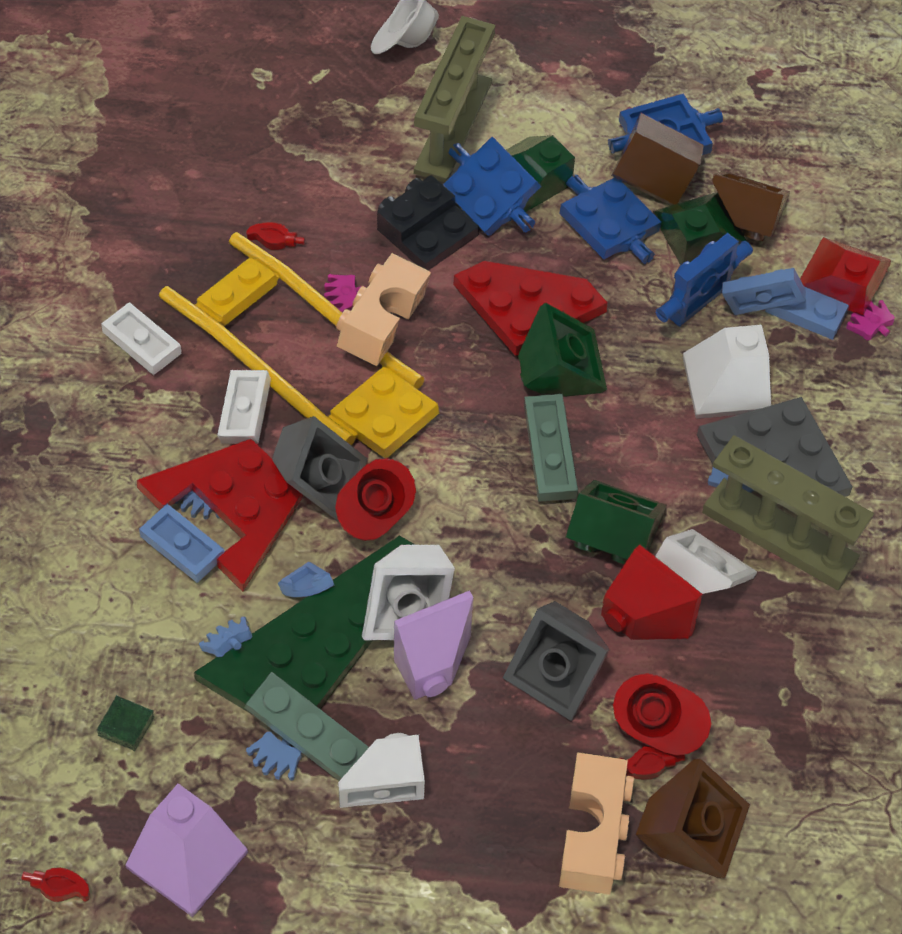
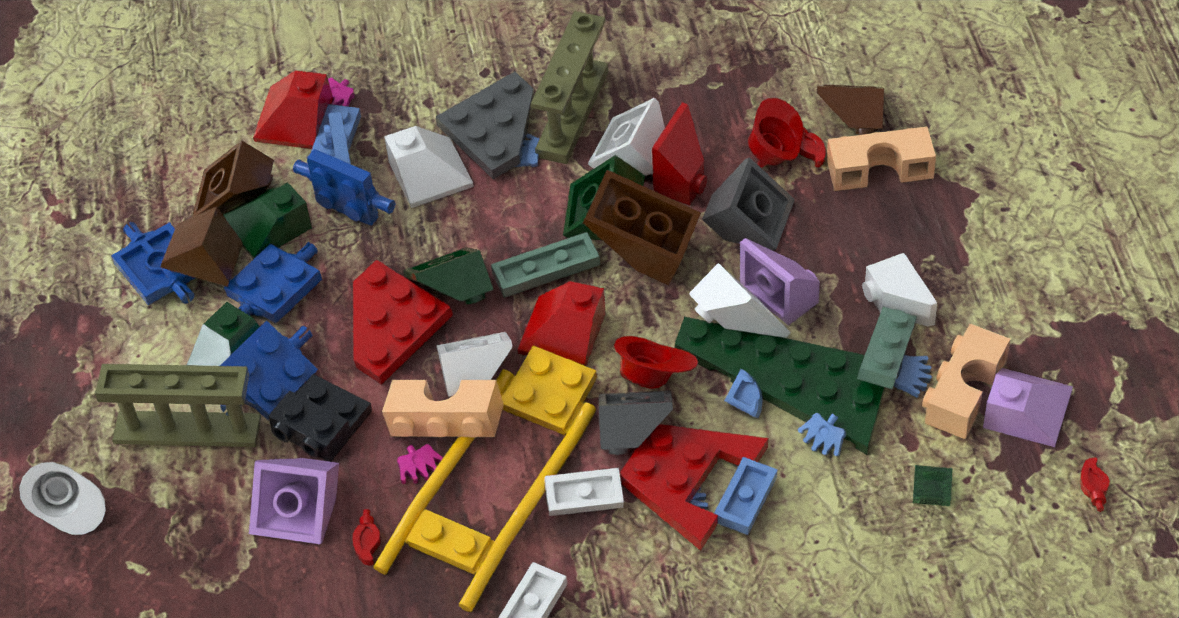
camera: 100 degrees left, 5 degrees down
none -> lavender slope [249,458,339,544]
none -> white slope [437,332,512,397]
none -> red slope [518,281,606,366]
none -> reddish brown slope [583,170,701,286]
none -> light nougat arch [922,324,1010,439]

